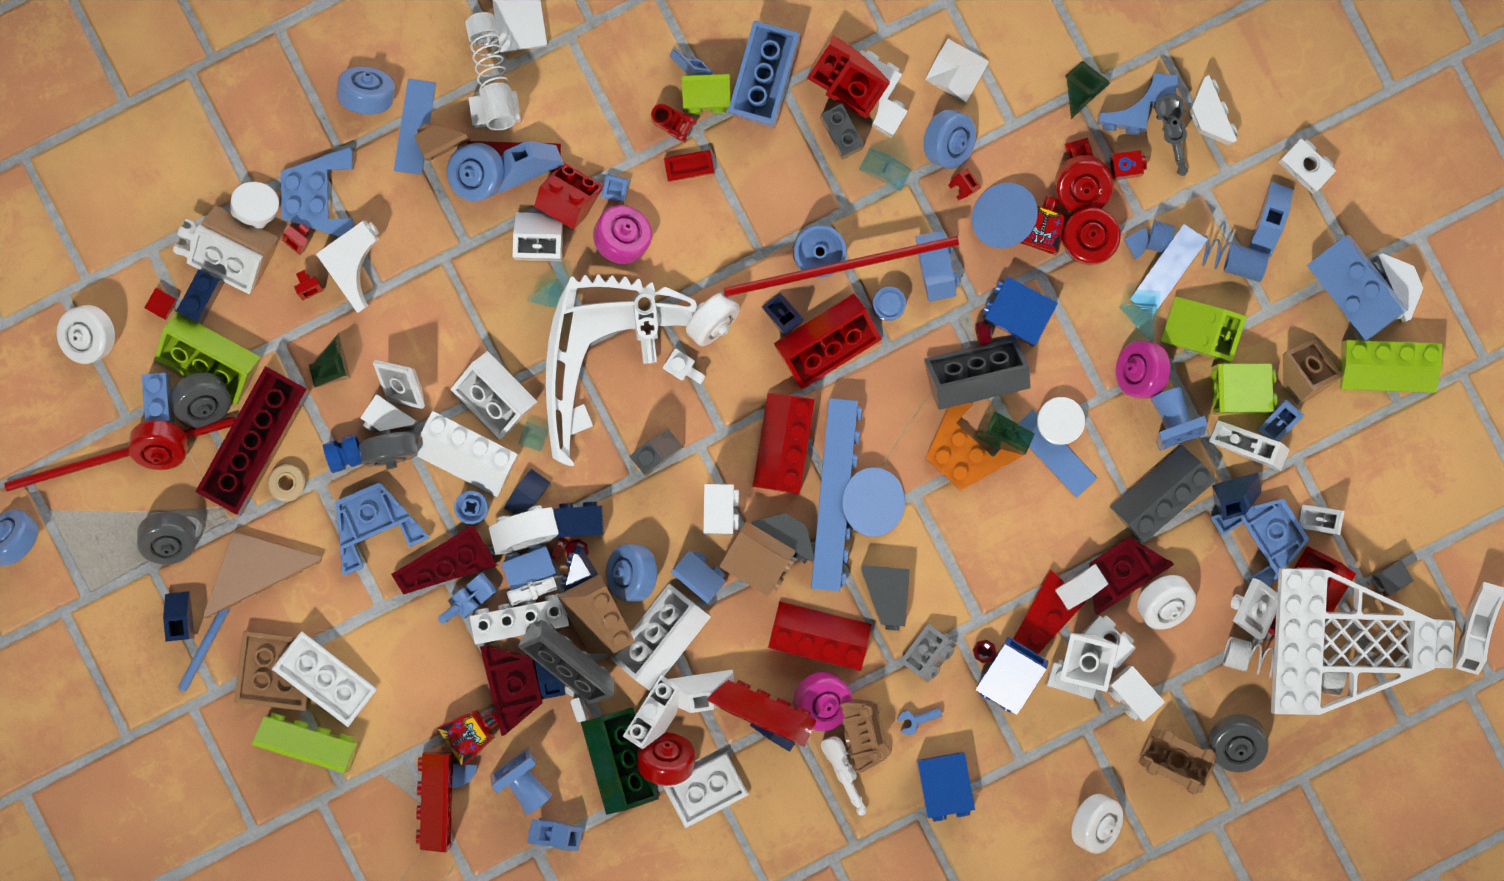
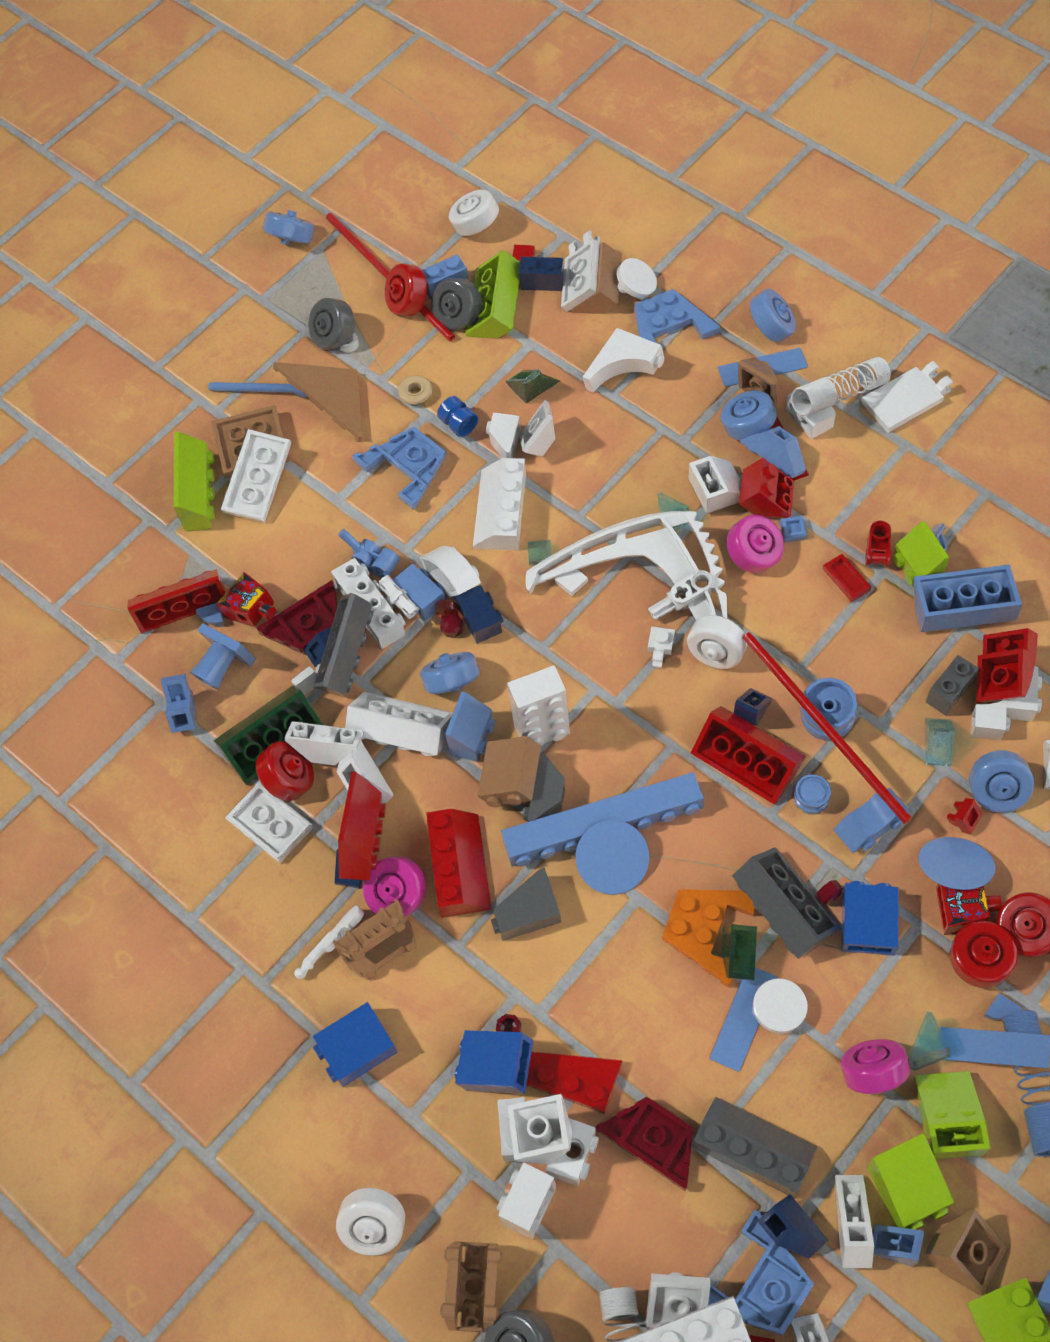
camera: 75 degrees right, 25 degrees down
dark blue slope [163,591,195,642] -> none
dark red brick [195,366,311,516] -> none
red tile [282,223,310,255] -> none
red tile [294,270,324,301] -> none
dark grey wheel [359,430,418,469] -> none
dark red wing [391,525,498,595] -> none
white slope [450,351,537,440] -> none
medium blue wheel [454,491,489,524] -> none
dark blue slope [504,469,551,515] -> none
medium nougat slope [557,574,635,654] -> none
dark blue slope [560,545,599,592] -> none
dark grey slope [629,429,683,477] -> none
red slope [752,393,815,494] -> none
medium blue bar [897,708,942,735] -> none
light grey bracket [899,624,956,683] -> none
white slope [1055,564,1108,610] -> none
white wheel [1137,575,1196,630] -> none
medium blue plant [1151,387,1208,451] -> none

